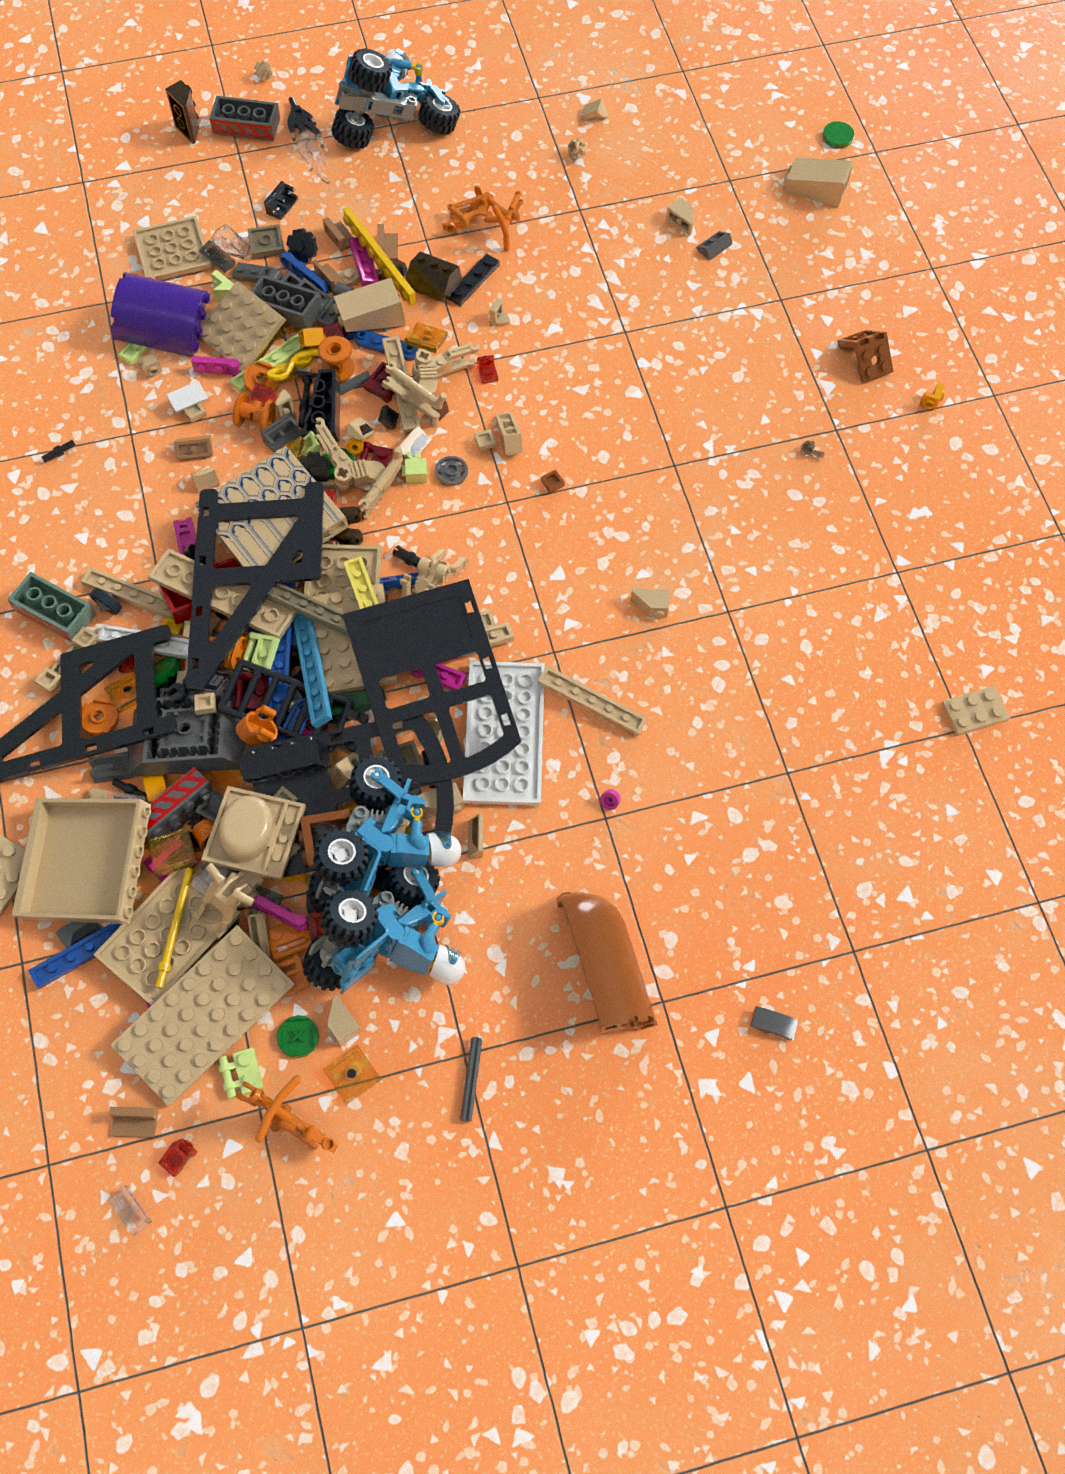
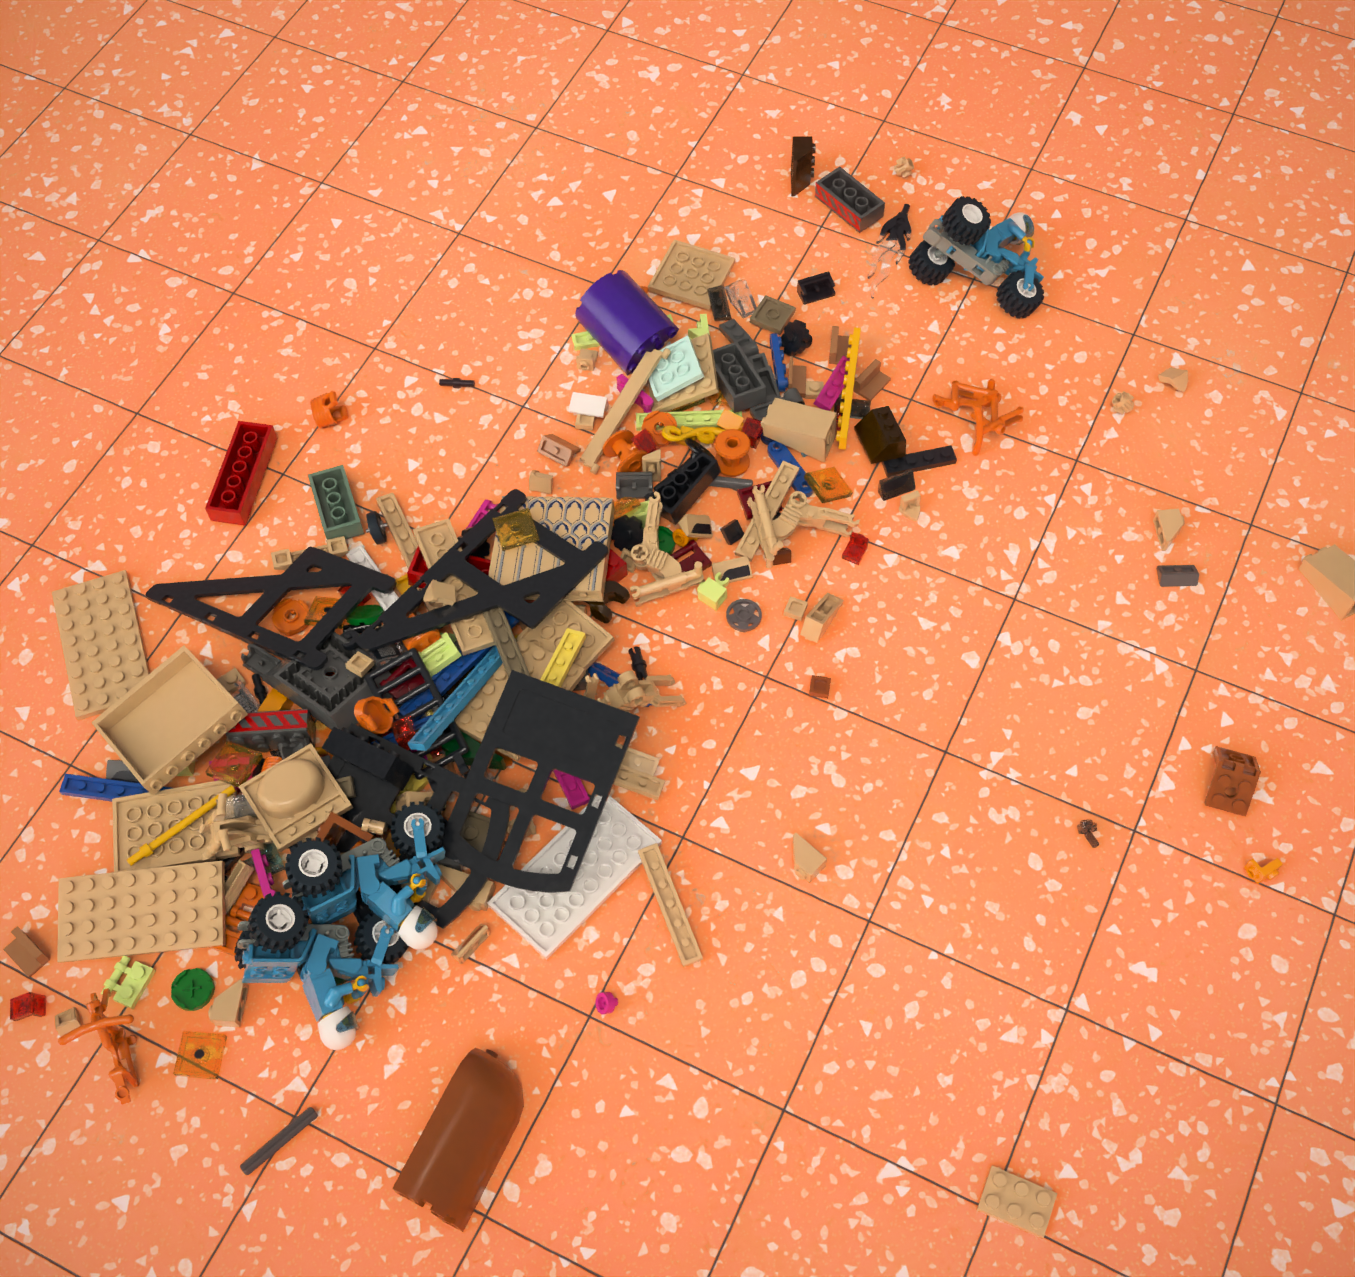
camera: 45 degrees right, 5 degrees down
none -> tan slope [54,1007,82,1037]
none -> tan plate [361,818,389,835]
none -> clear red bracket [391,715,416,750]
none -> tan tile [423,580,456,606]
none -> clear yellow tile [492,508,539,551]
none -> tan piece [580,348,671,475]
none -> light aqua plate [649,335,705,401]
none -> clear smoke slope [878,469,916,501]

